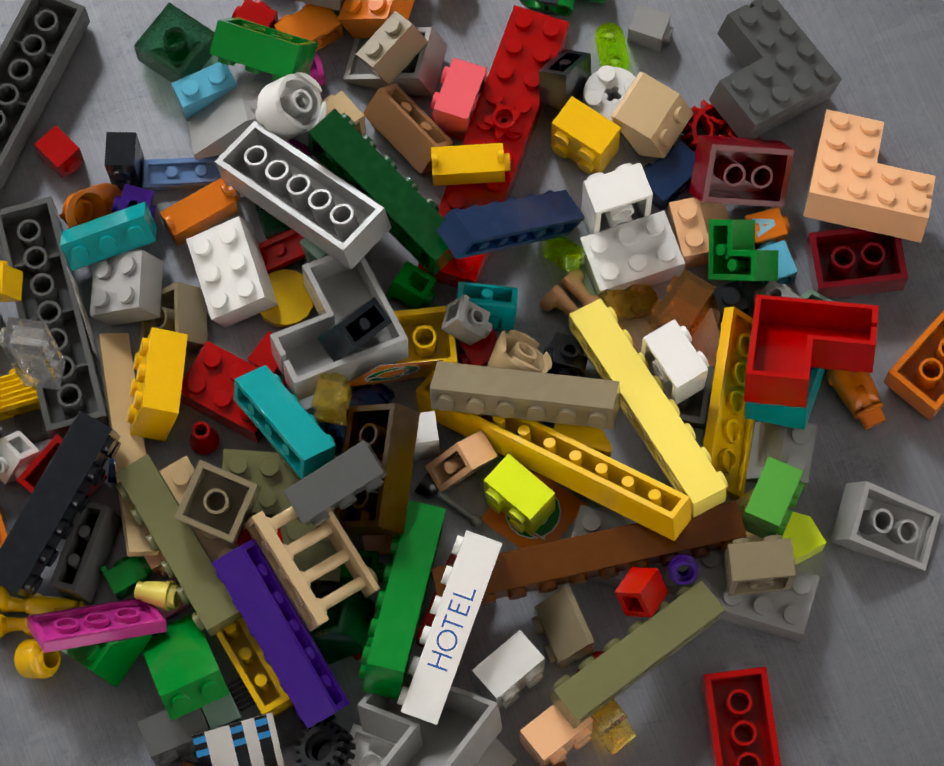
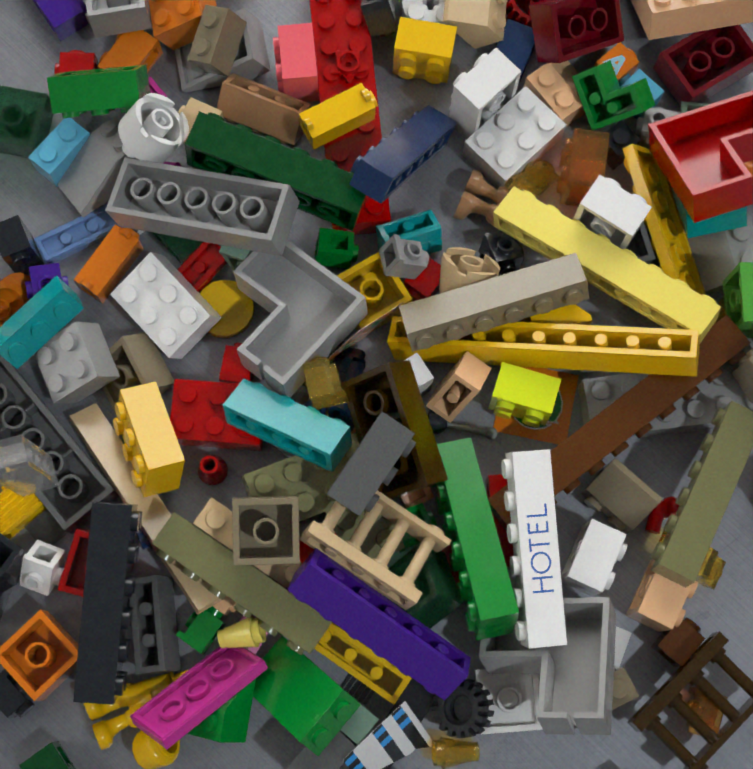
camera: 30 degrees left, 5 degrees up
white sticker [66,266,100,360] -> none
black brick [317,297,392,362] -> none
clear neon green plate [542,237,585,271] -> none
red brick [615,567,669,618] -> none
dark purple plate [667,554,699,585] -> none

